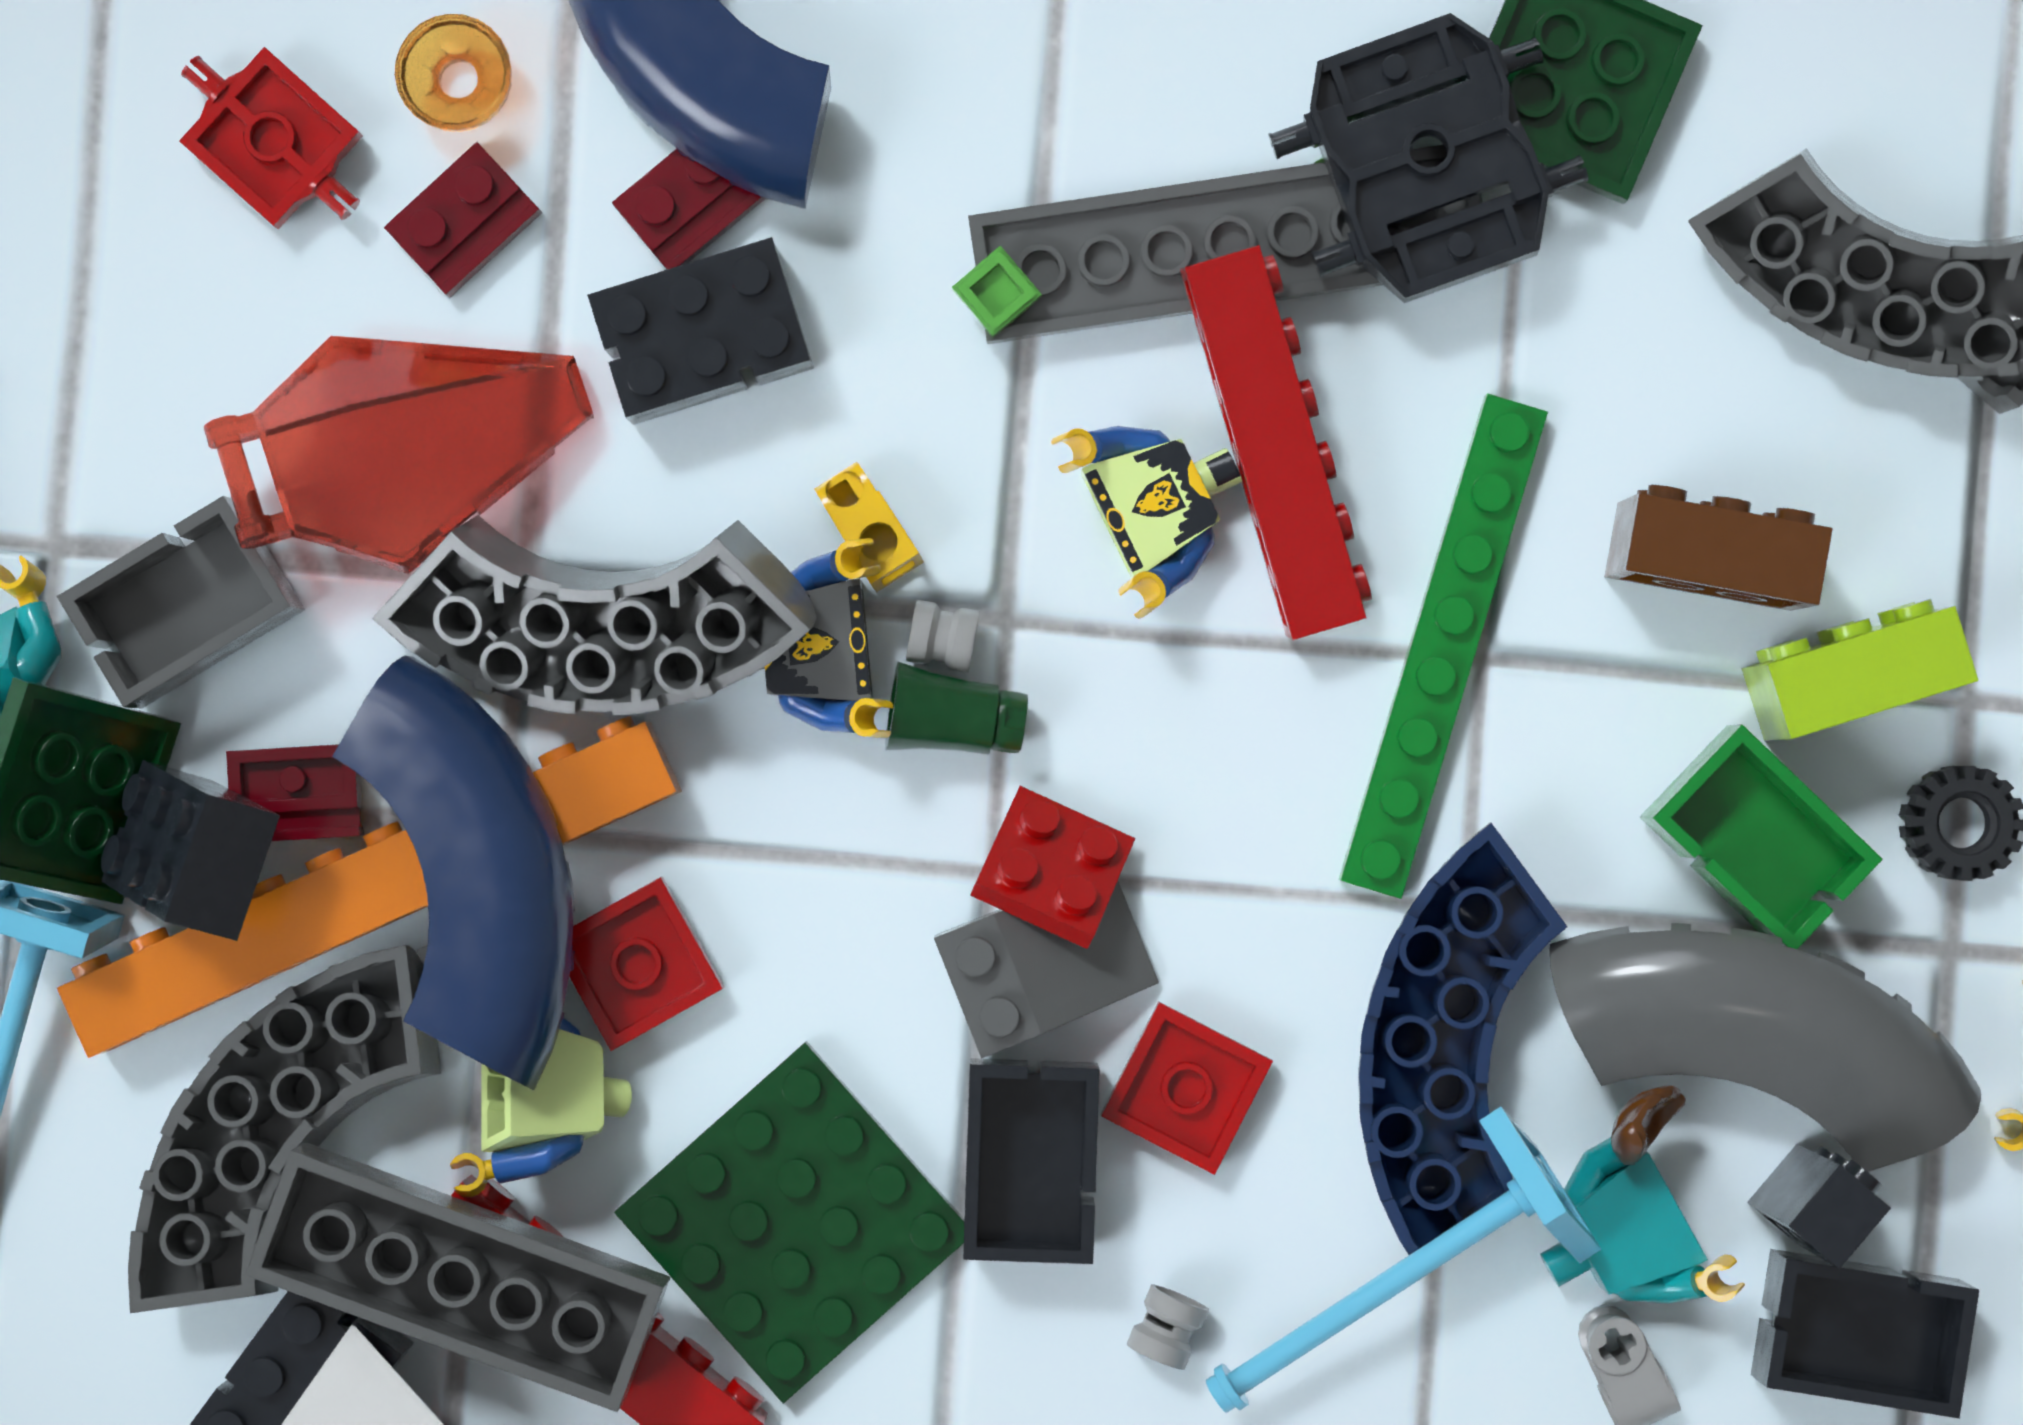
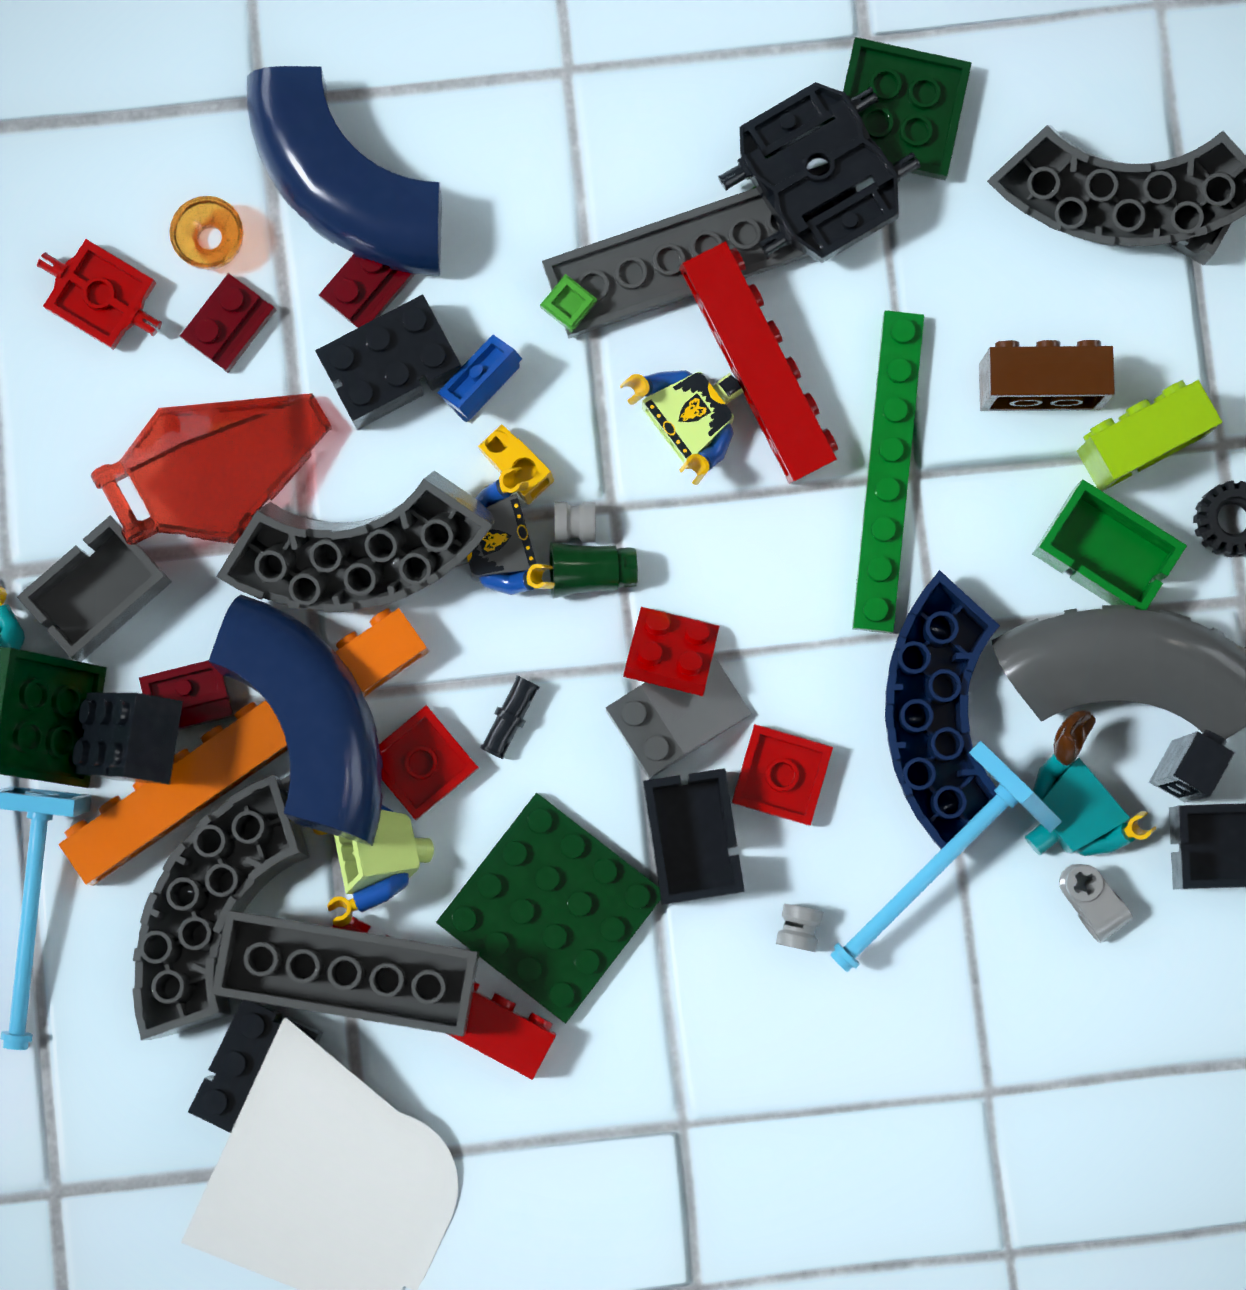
camera: 10 degrees left, 5 degrees down
none -> blue panel [437,334,522,422]
none -> black pin [480,675,540,759]

